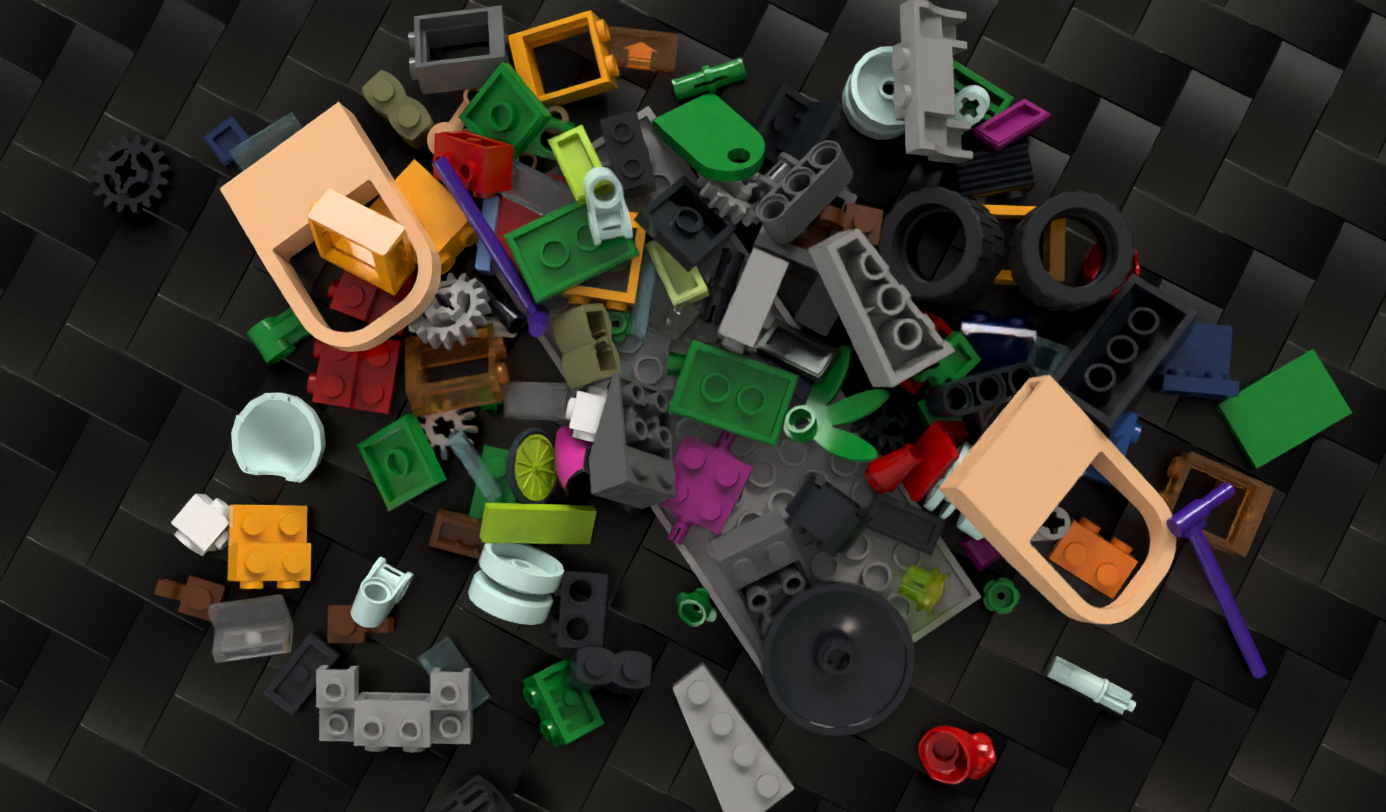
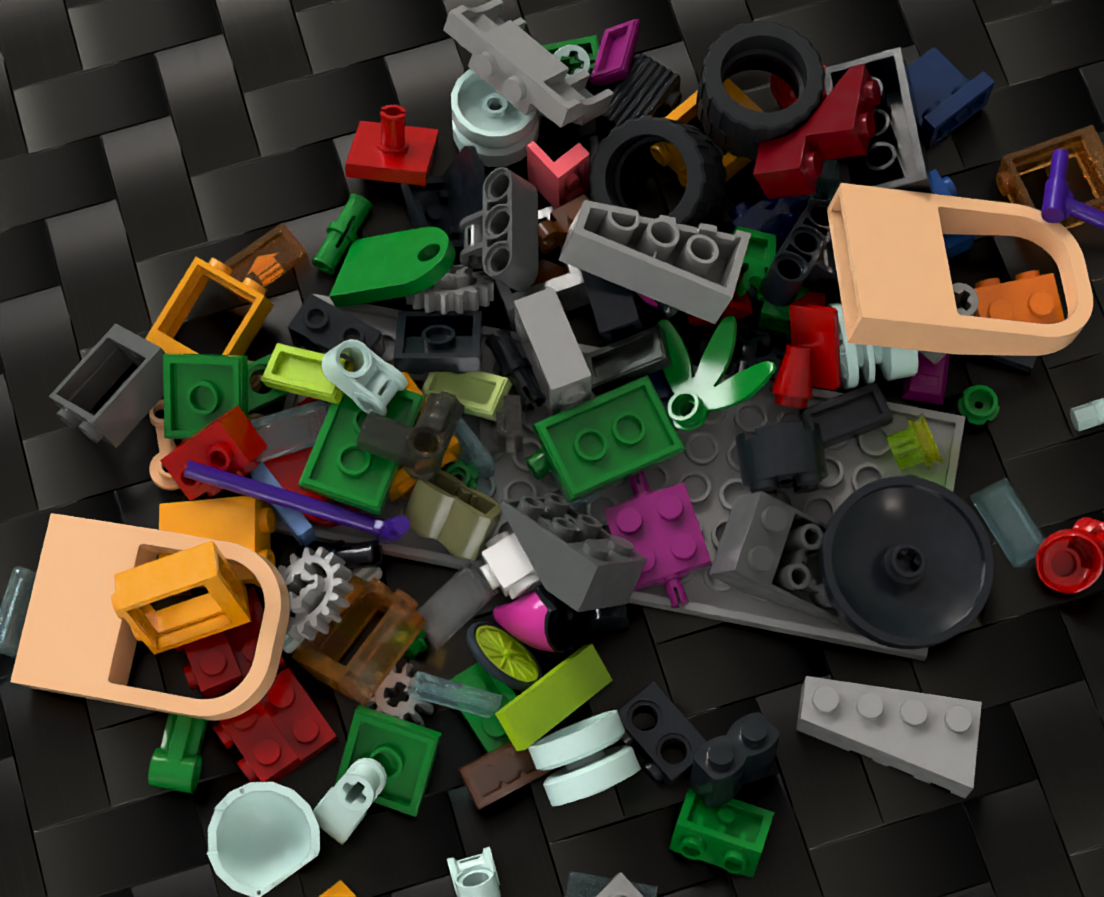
camera: 45 degrees left, 15 degrees down
olive brick [362,70,436,150] -> none
green plate [676,588,718,626] -> none
green tile [1215,349,1352,469] -> none
none -> light aqua piece [313,758,387,845]
none -> red tile [345,105,439,186]
none -> clear smoke piece [356,391,465,481]
none -> coral panel [526,141,590,209]
none -> dark red arch [753,64,881,199]
none -> clear light blue tile [970,477,1045,568]

